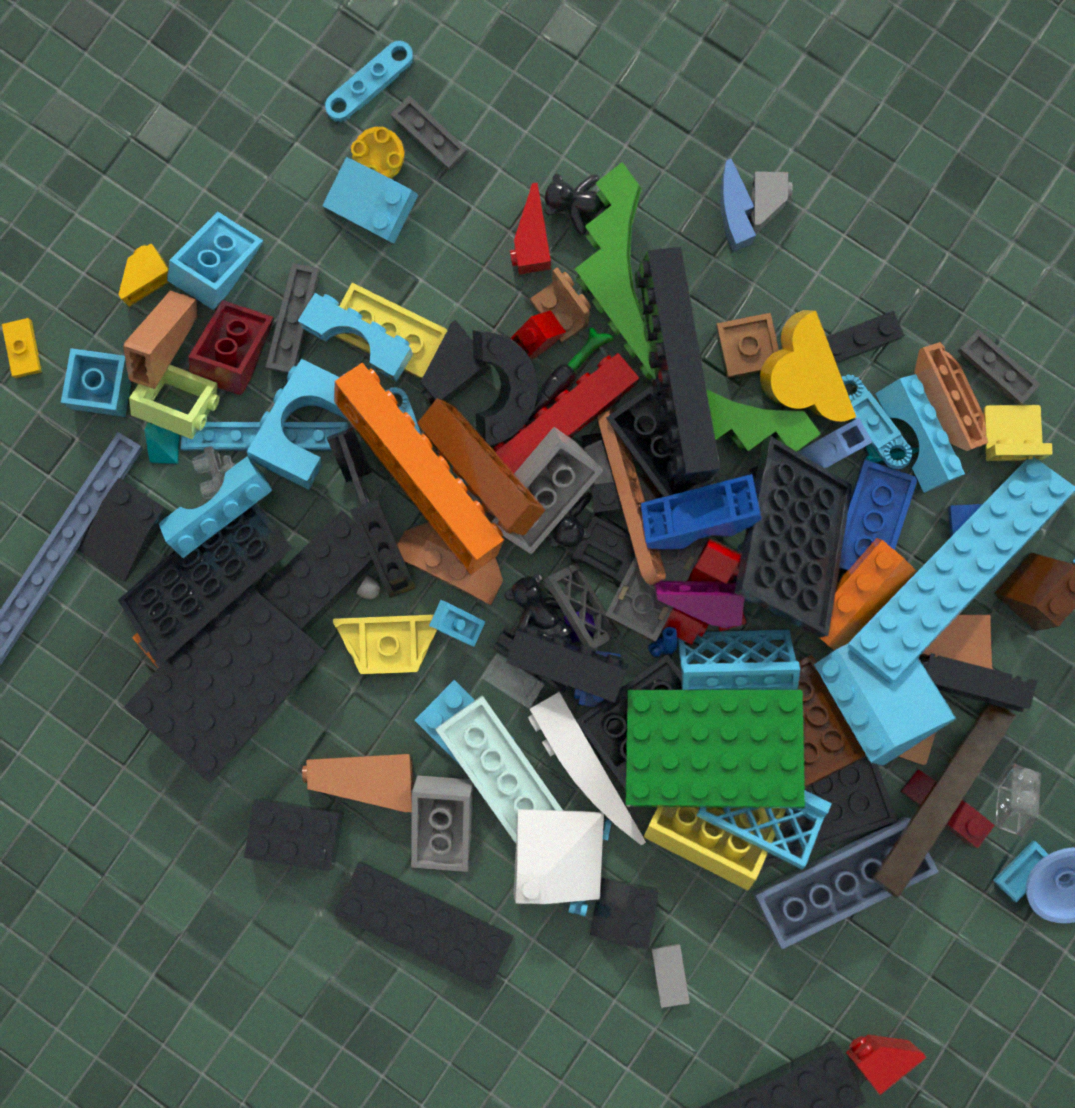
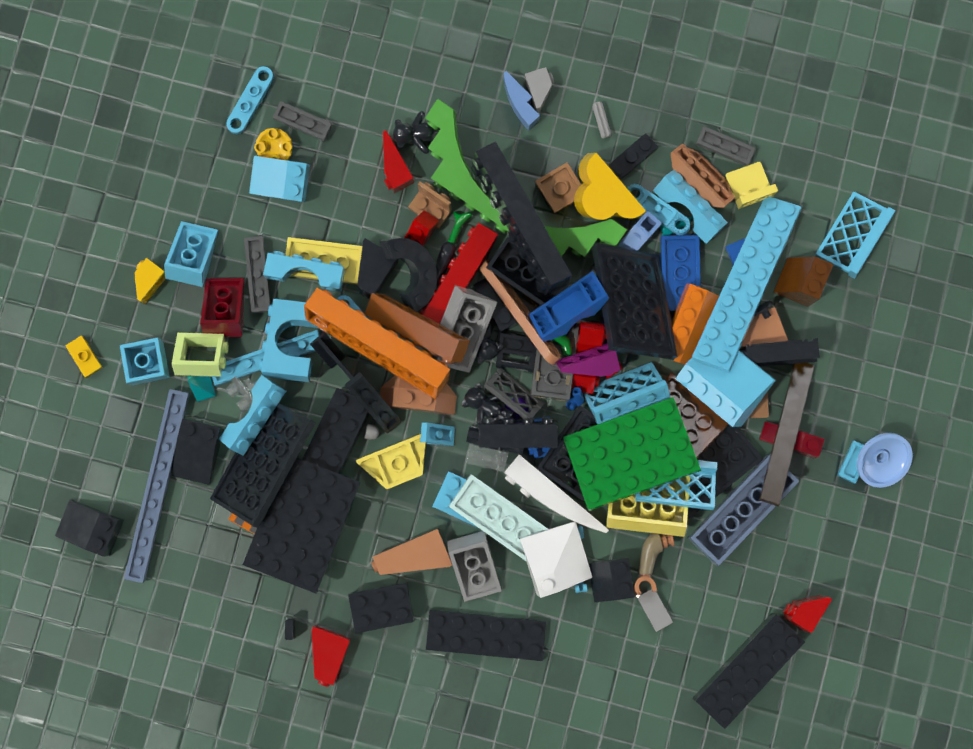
camera: 25 degrees left, 0 degrees up
nougat slope [123,291,198,389] -> none
clear brick [995,763,1041,837] -> none
none -> black tile [285,619,295,640]
none -> red slope [312,625,351,687]
none -> green arm [551,335,572,356]
none -> light grey axle [592,102,611,139]
none -> dark tan piece [633,533,675,598]
none -> black plant [754,300,773,319]

